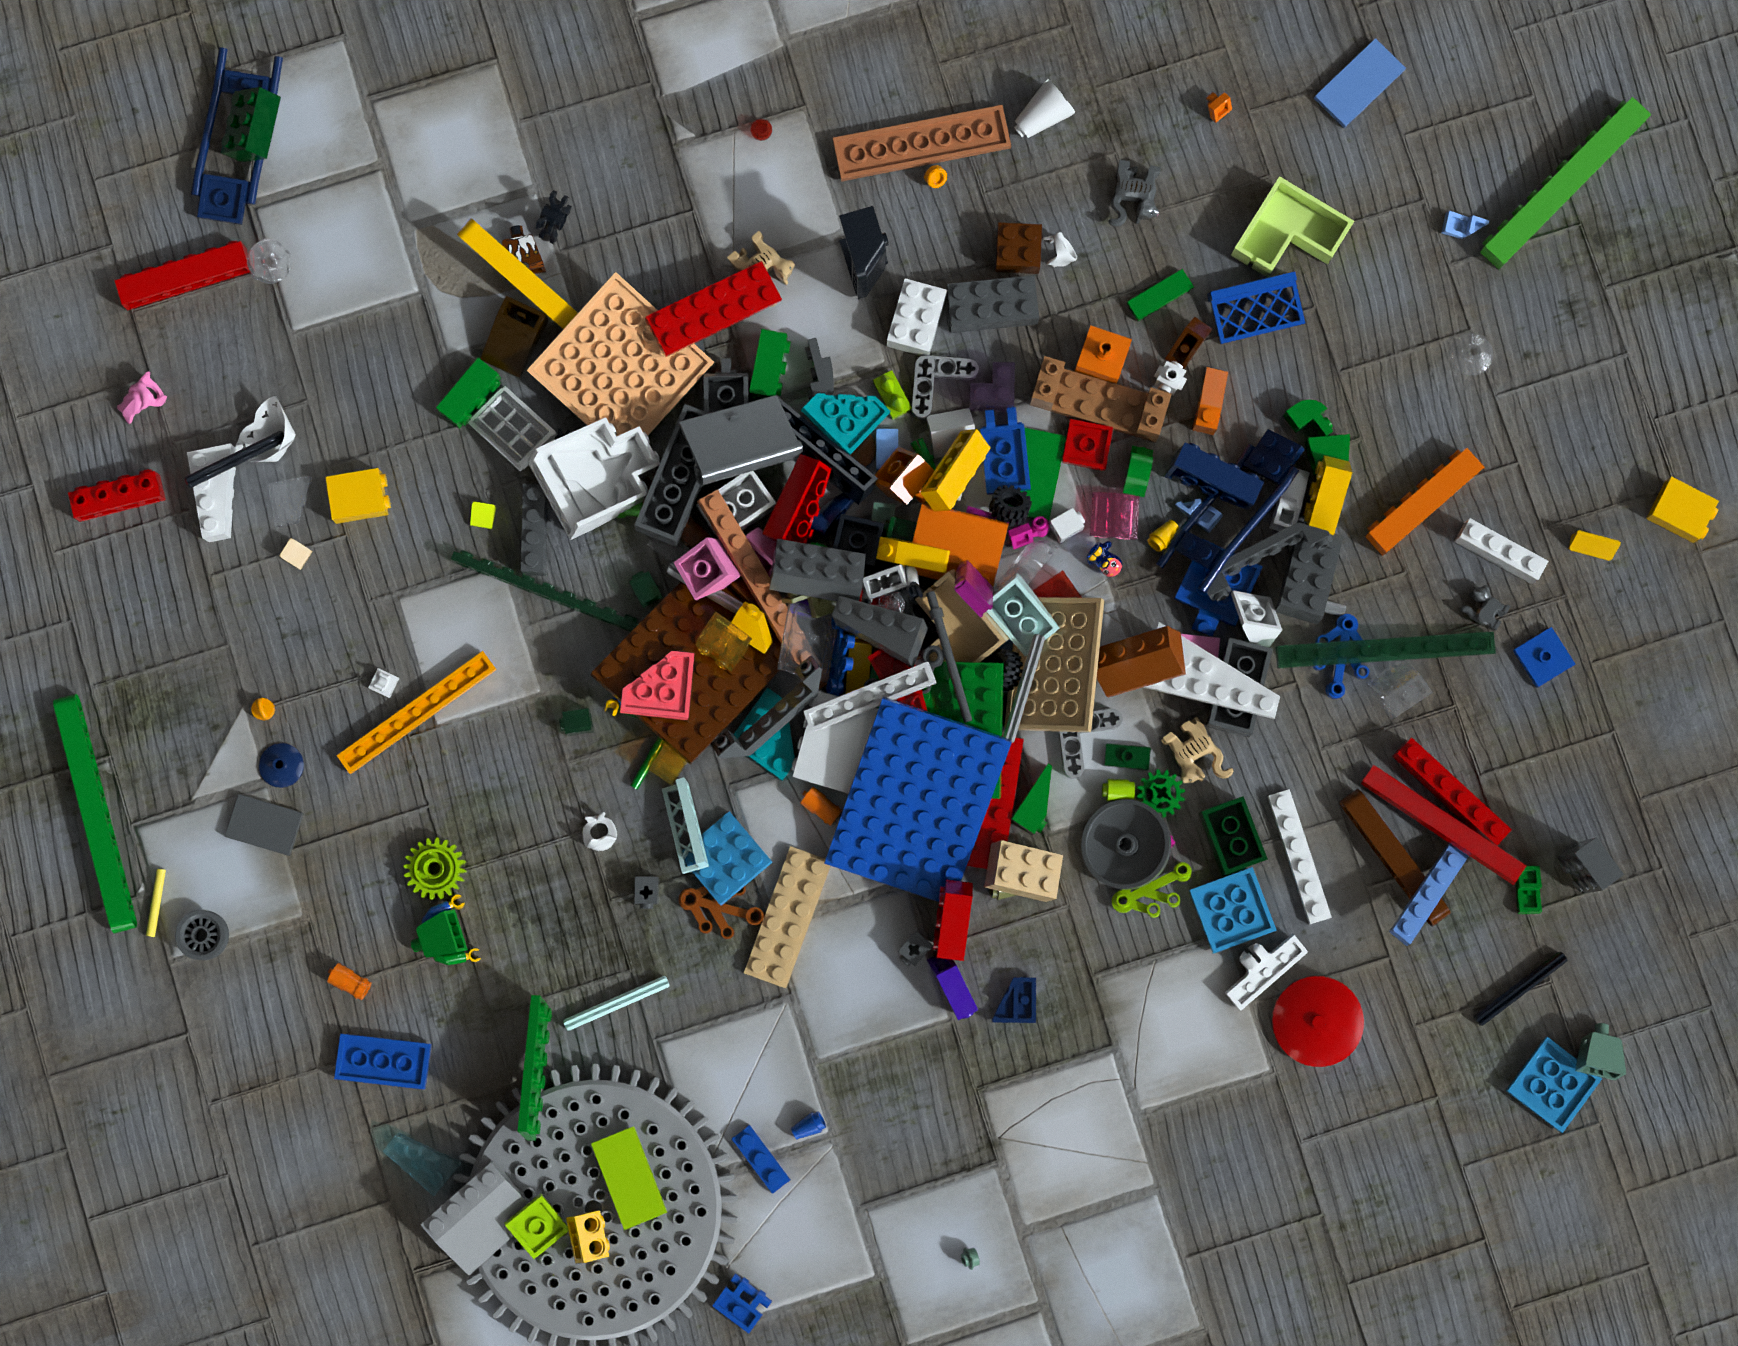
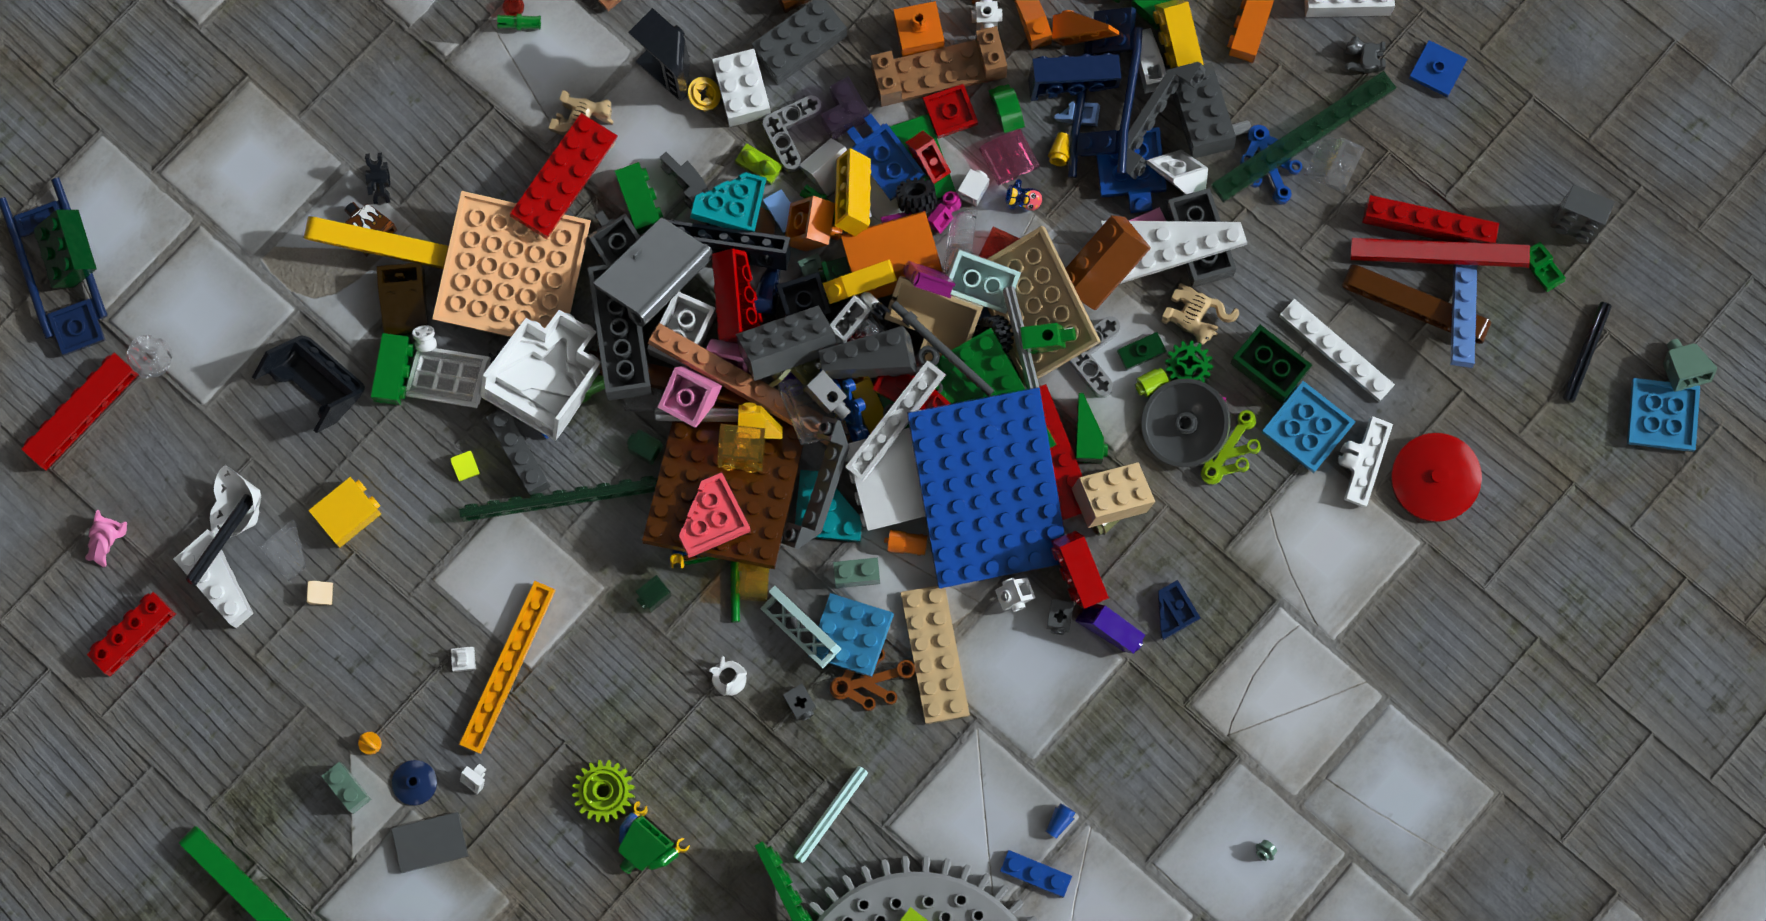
camera: 25 degrees left, 5 degrees down
none -> black windscreen [252,335,365,433]
none -> sand green brick [322,762,372,814]
none -> white wheel [412,325,437,352]
none -> white tile [460,764,486,794]
none -> green pin [497,13,541,31]
none -> yellow gear [687,77,721,112]
none -> light grey torso [803,370,851,420]
none -> sand green brick [833,557,880,589]
none -> red slope [905,131,951,184]
none -> white brick [995,577,1036,612]
none -> green torso [1020,323,1076,354]
none -> orange slope [1052,10,1119,46]

